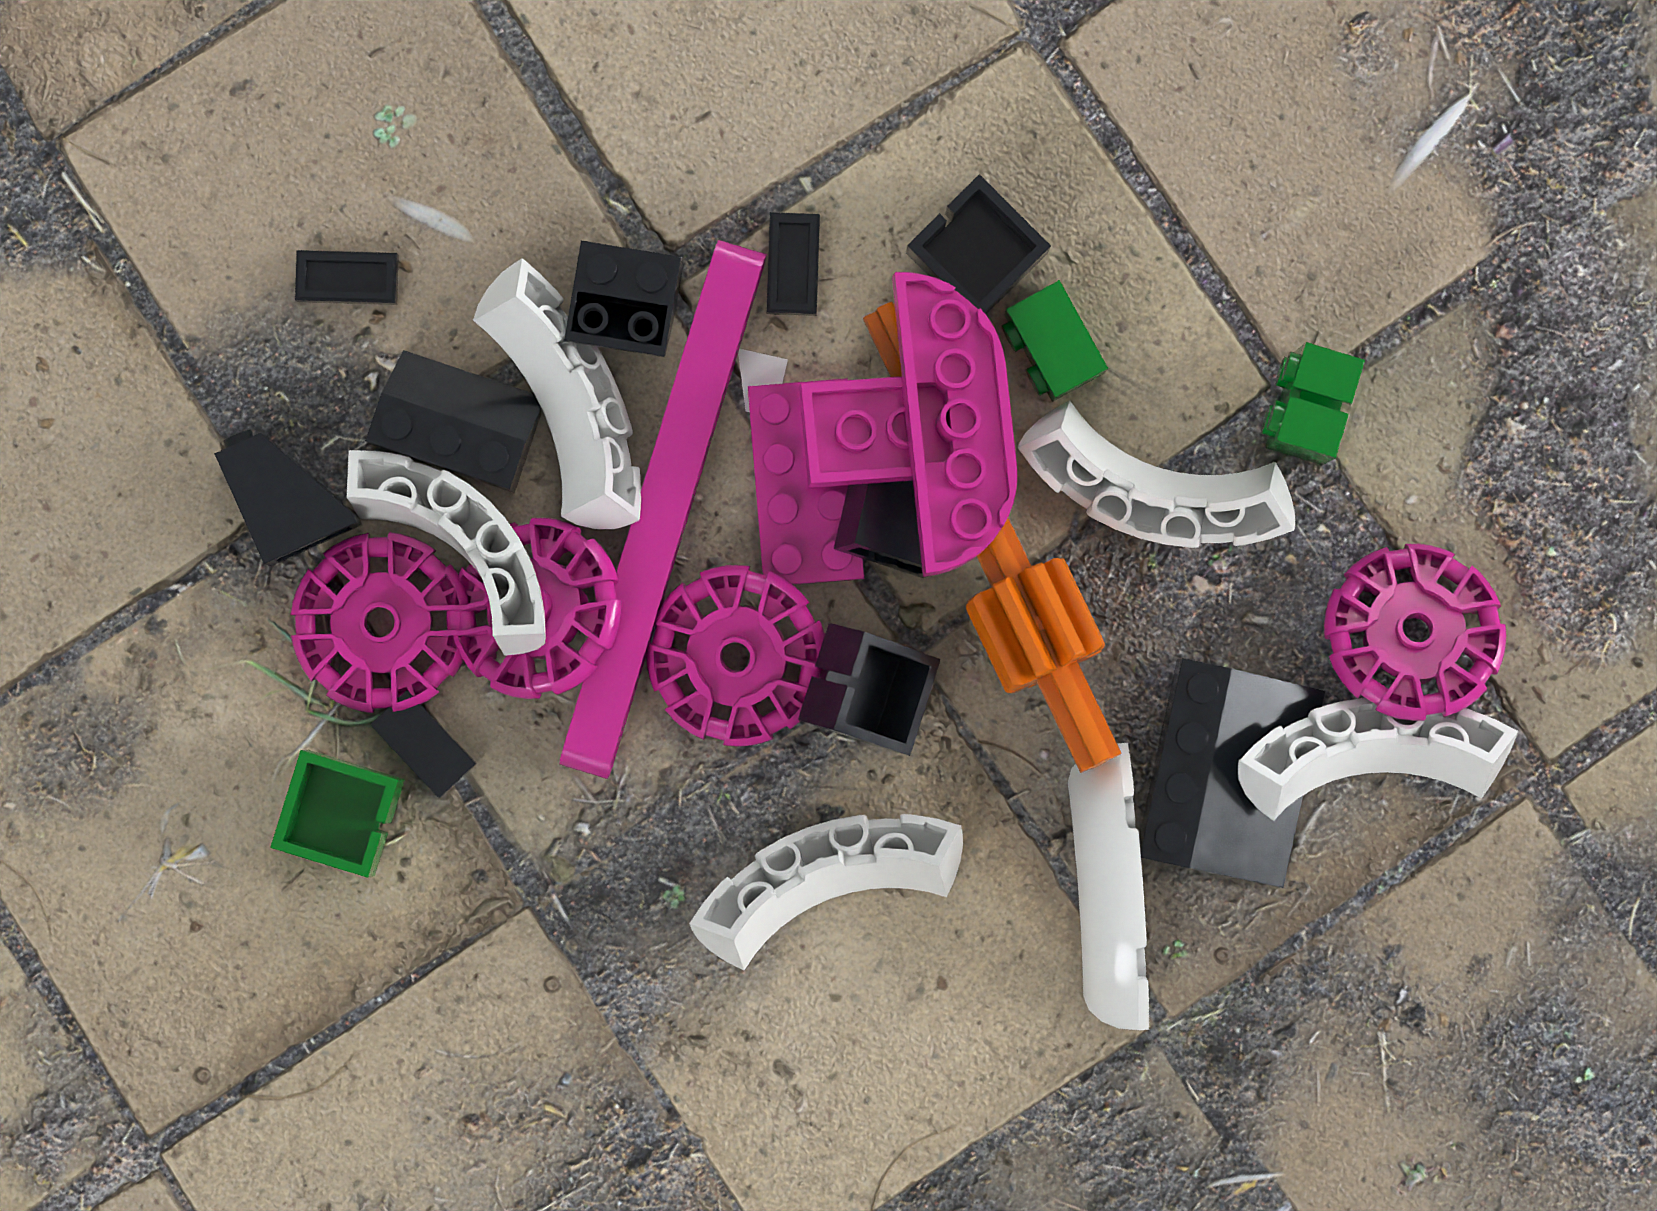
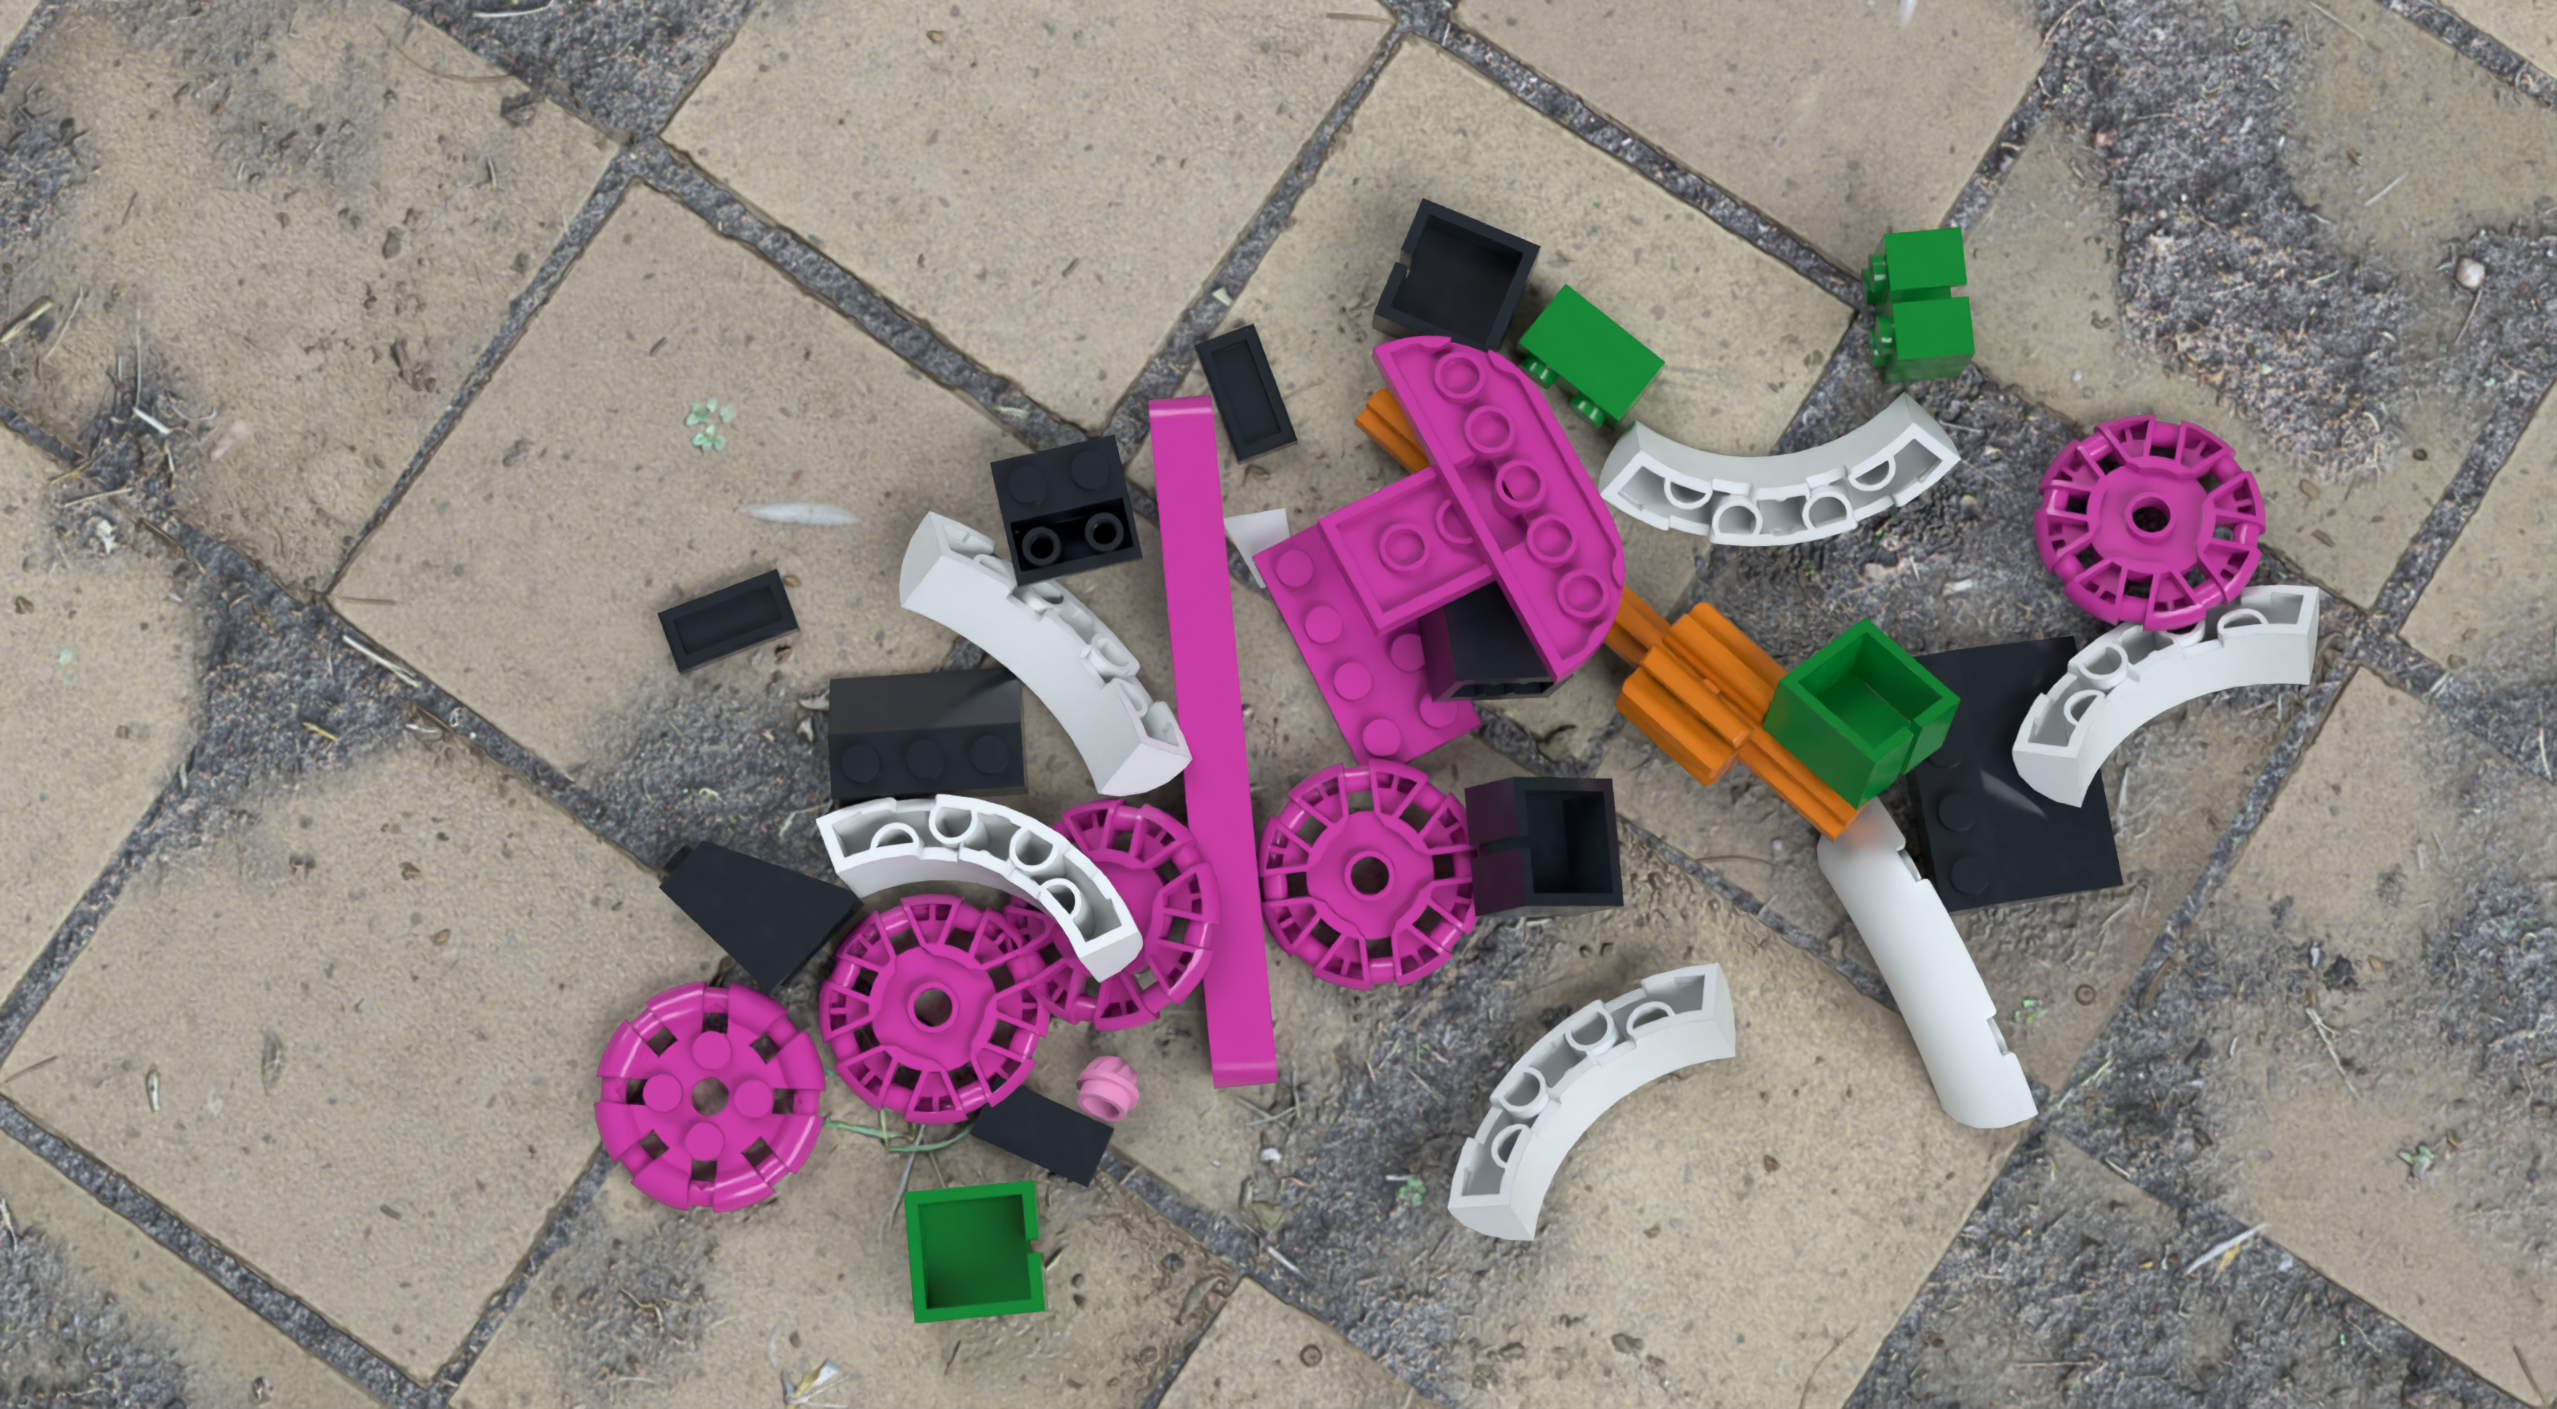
camera: 20 degrees left, 5 degrees down
none -> dark pink plate [594,981,826,1214]
none -> bright pink plate [1077,1056,1140,1122]
none -> green piece [1762,617,1961,810]

